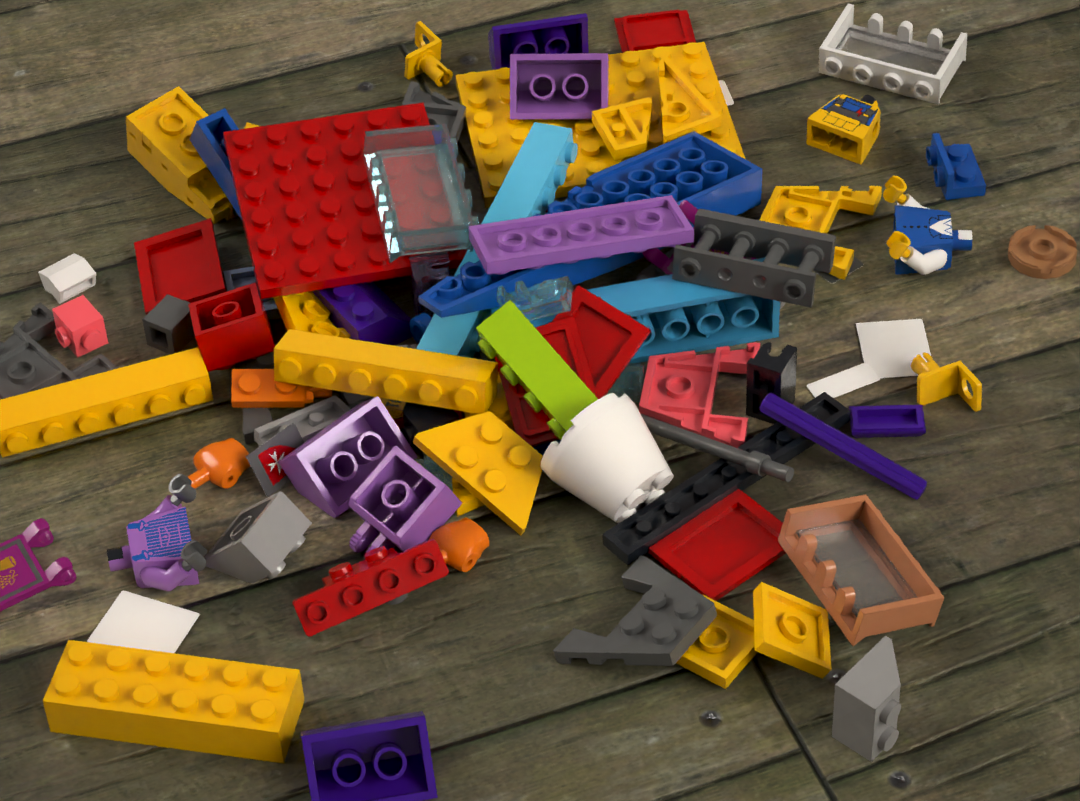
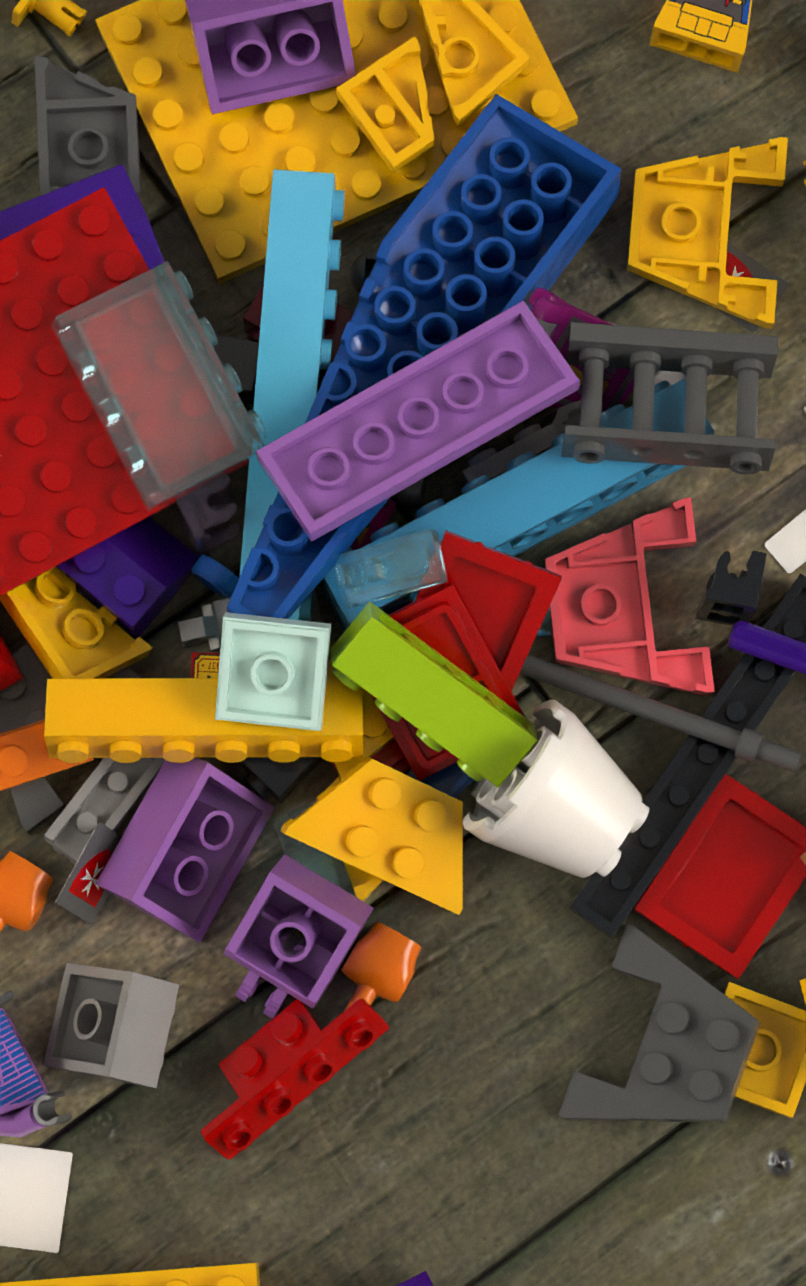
camera: 20 degrees left, 35 degrees up
none -> light aqua tile [215,612,331,731]

